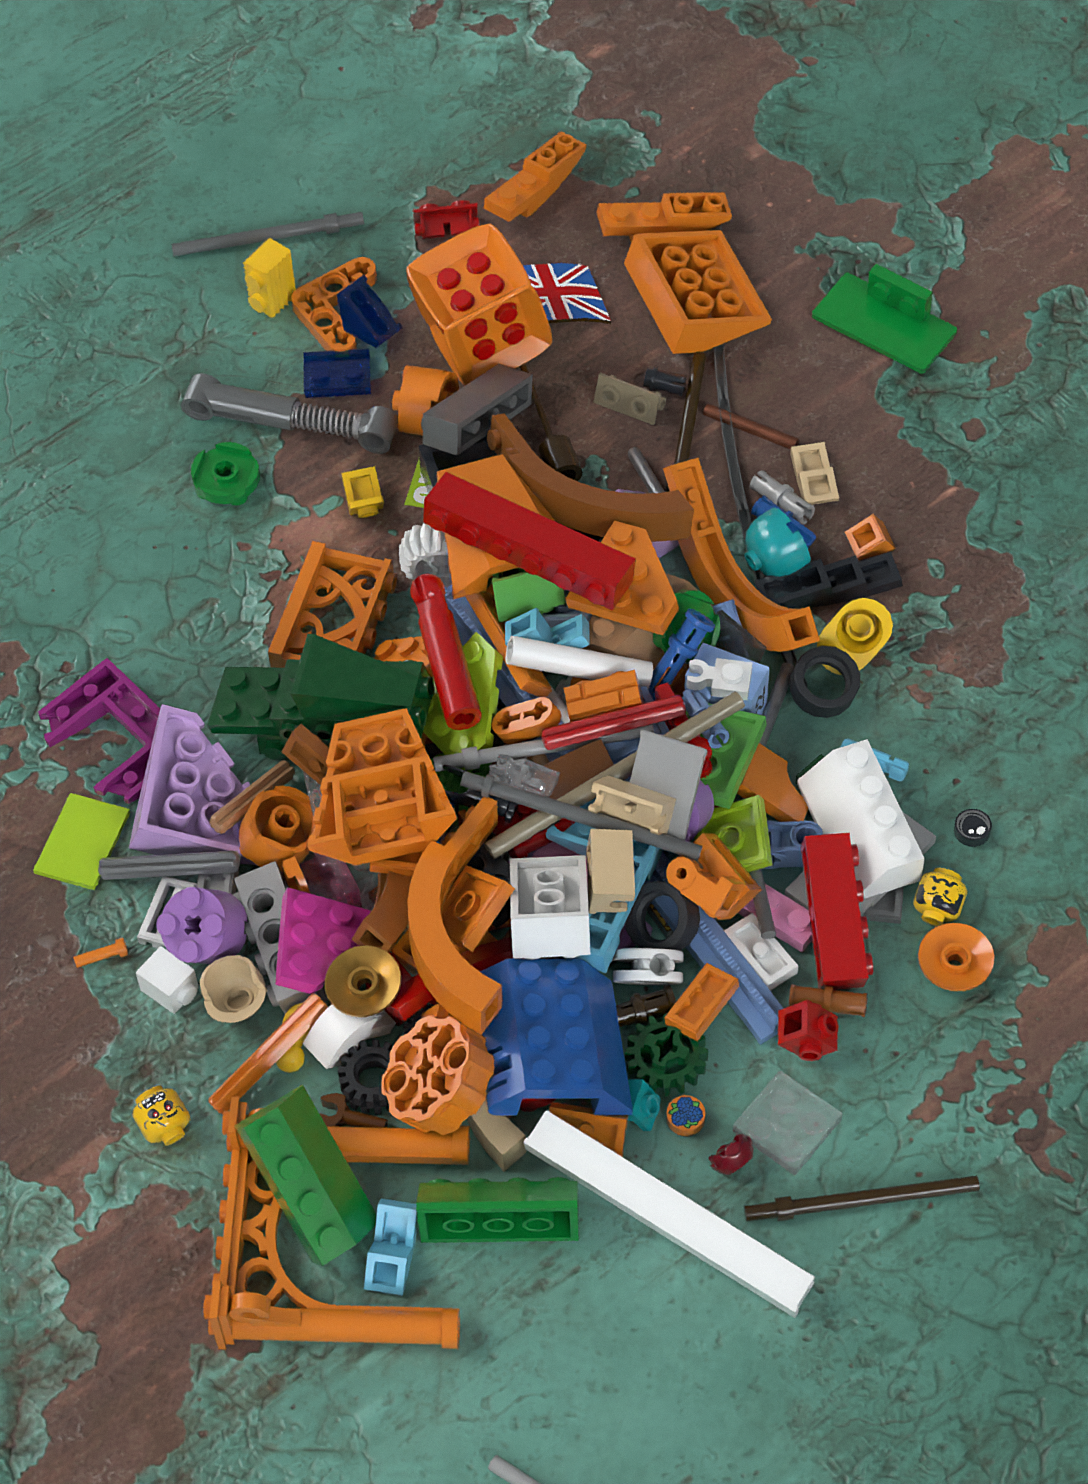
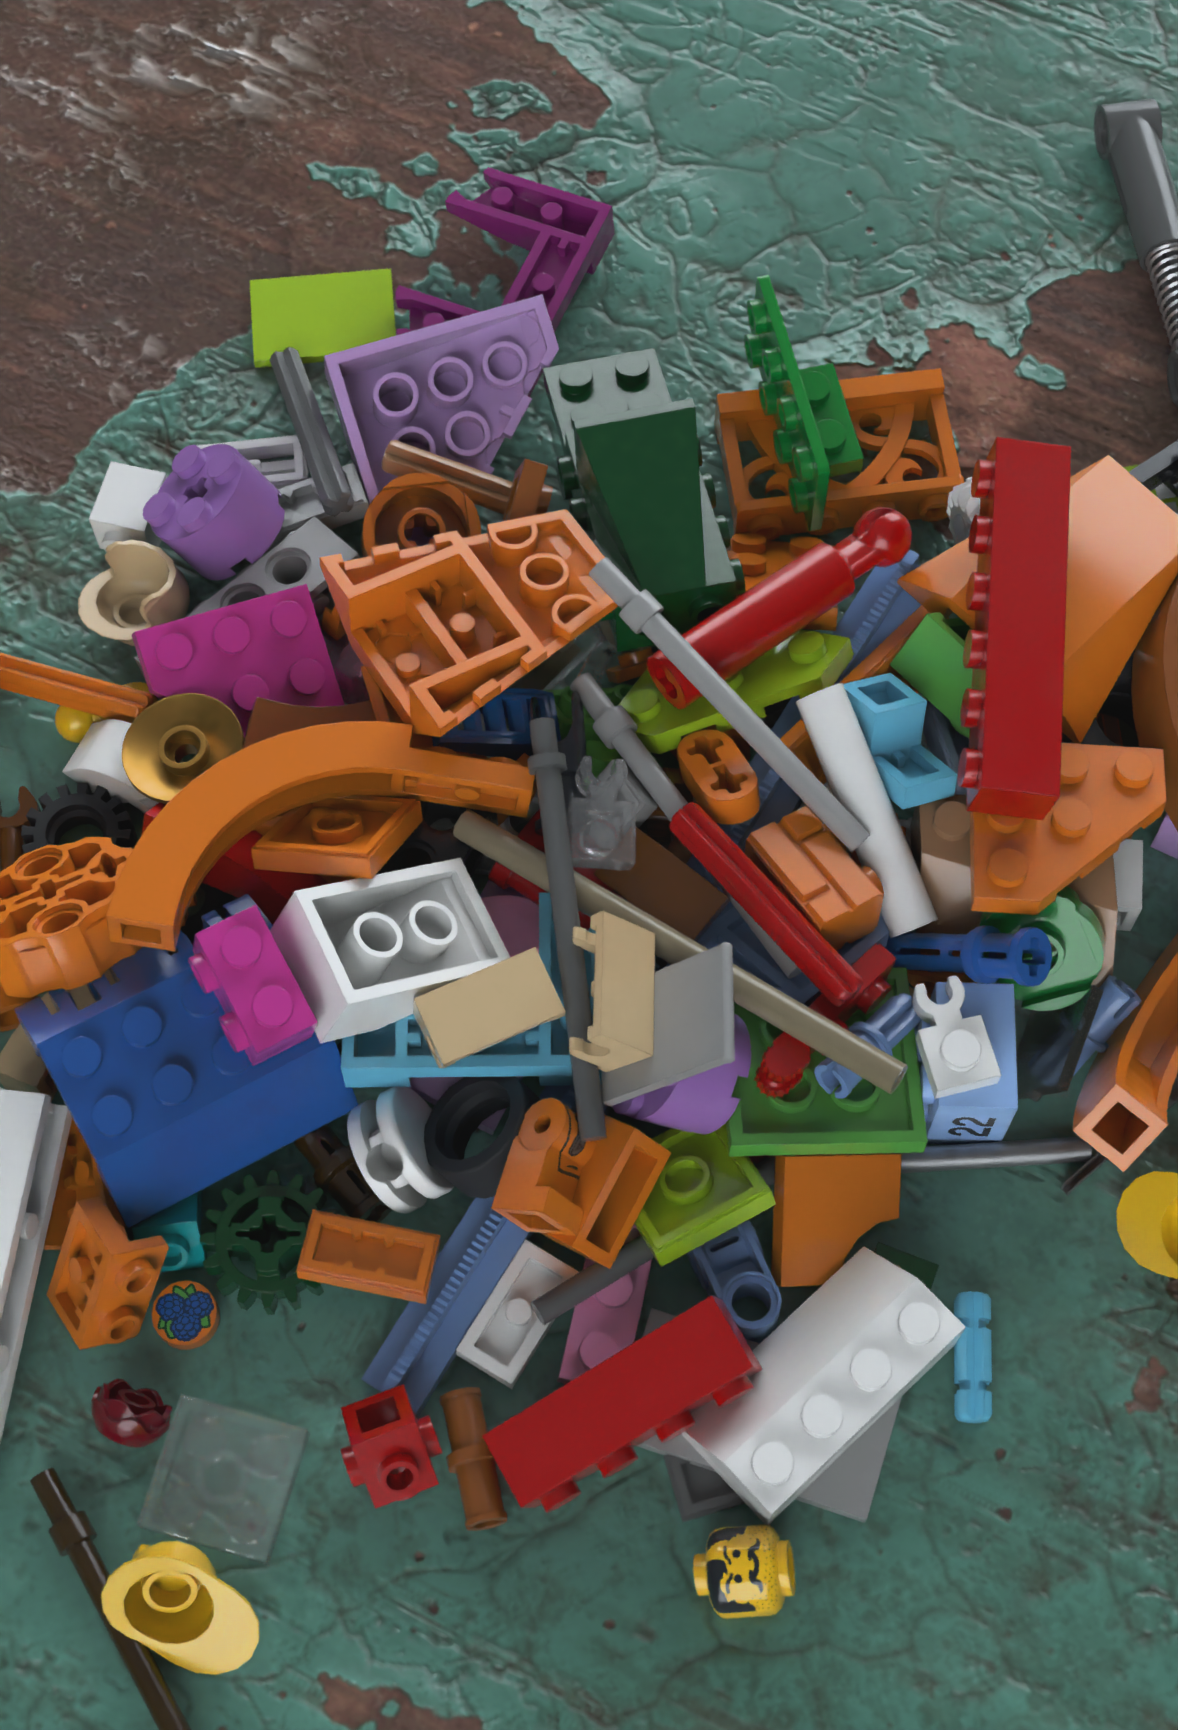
camera: 65 degrees right, 10 degrees up
orange piece [73,938,128,968] -> none
green plate [191,442,260,506] -> none
yellow bracket [341,466,384,518] -> none
black tyre [789,645,860,718] -> none
orange dish [918,923,994,991] -> none
black tile [954,809,992,847] -> none
none -> orange bracket [46,1196,169,1350]
none -> yellow piece [101,1541,260,1675]
none -> dark pink brick [188,905,318,1066]
none -> light grey bar [589,557,870,852]
none -> green bracket [744,275,864,531]

